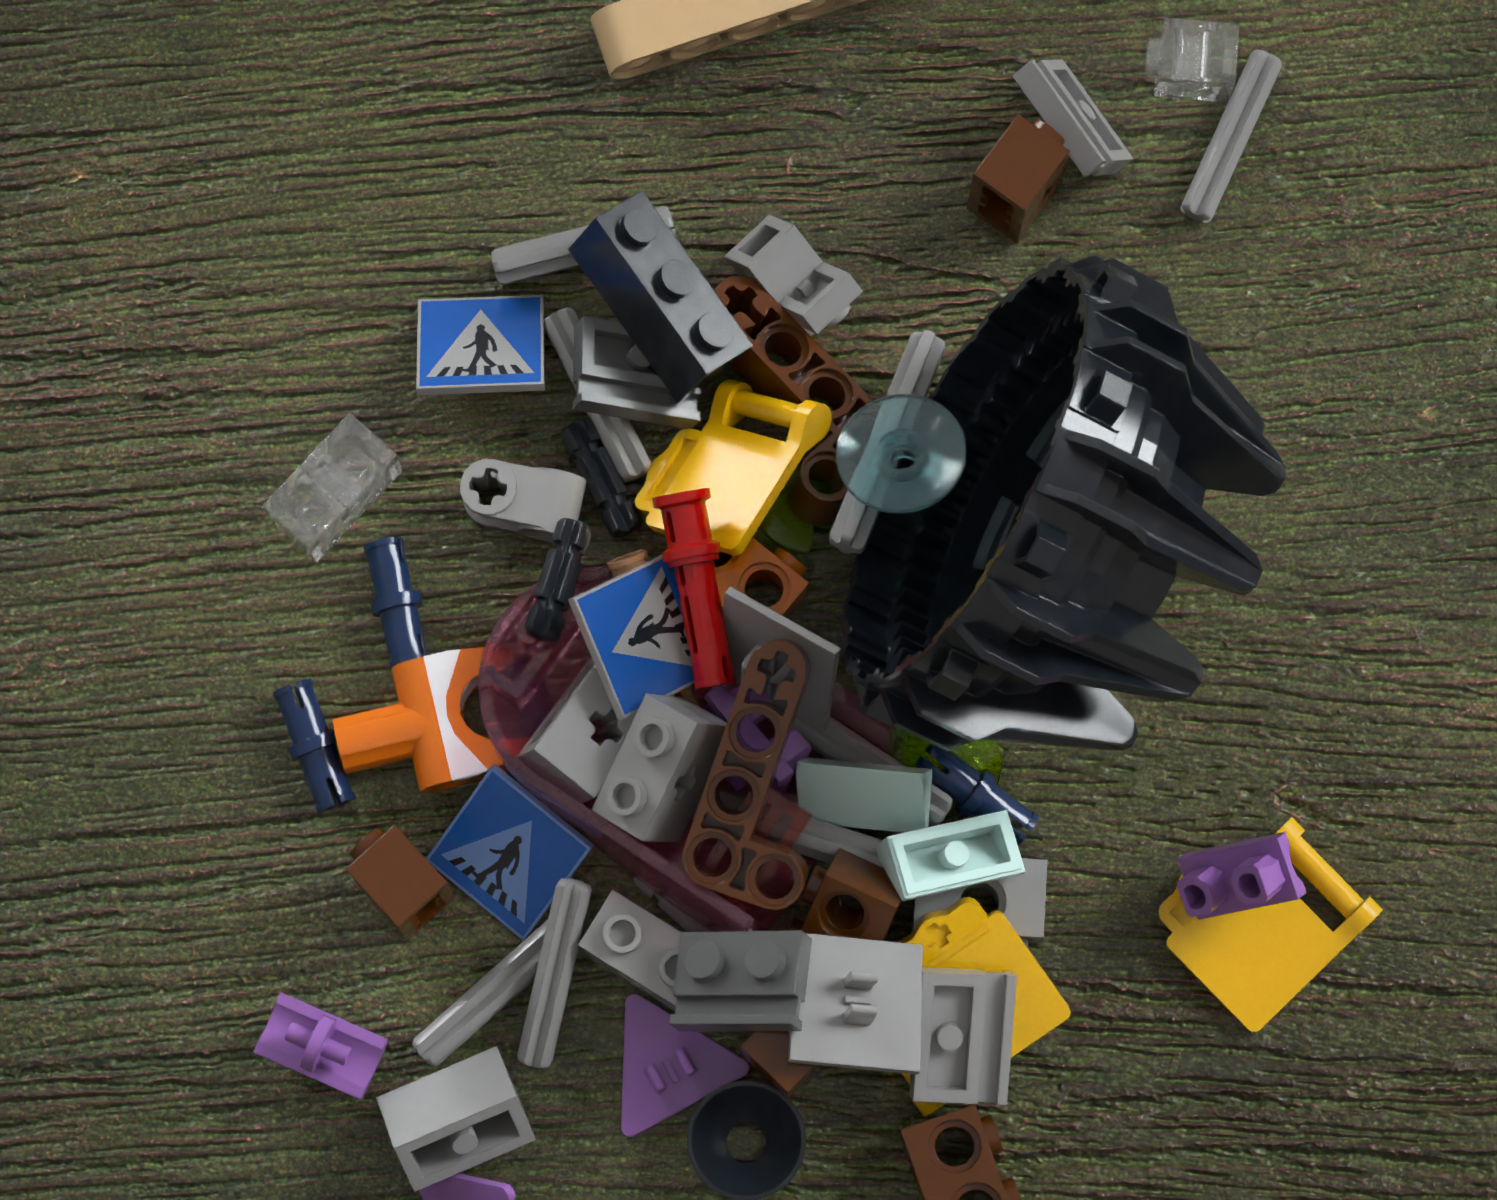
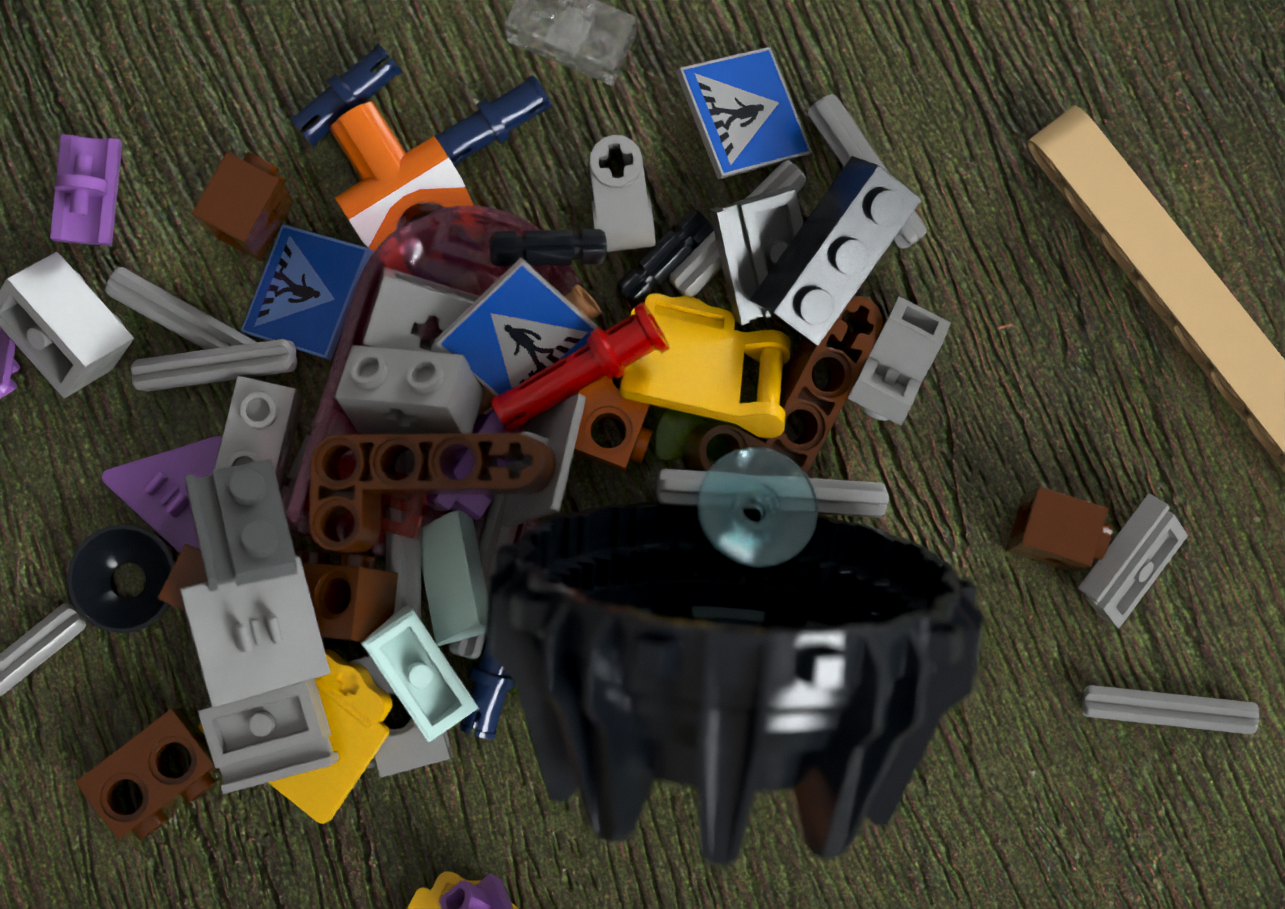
camera: 70 degrees right, 5 degrees up
clear brick [1145,17,1240,103] -> none

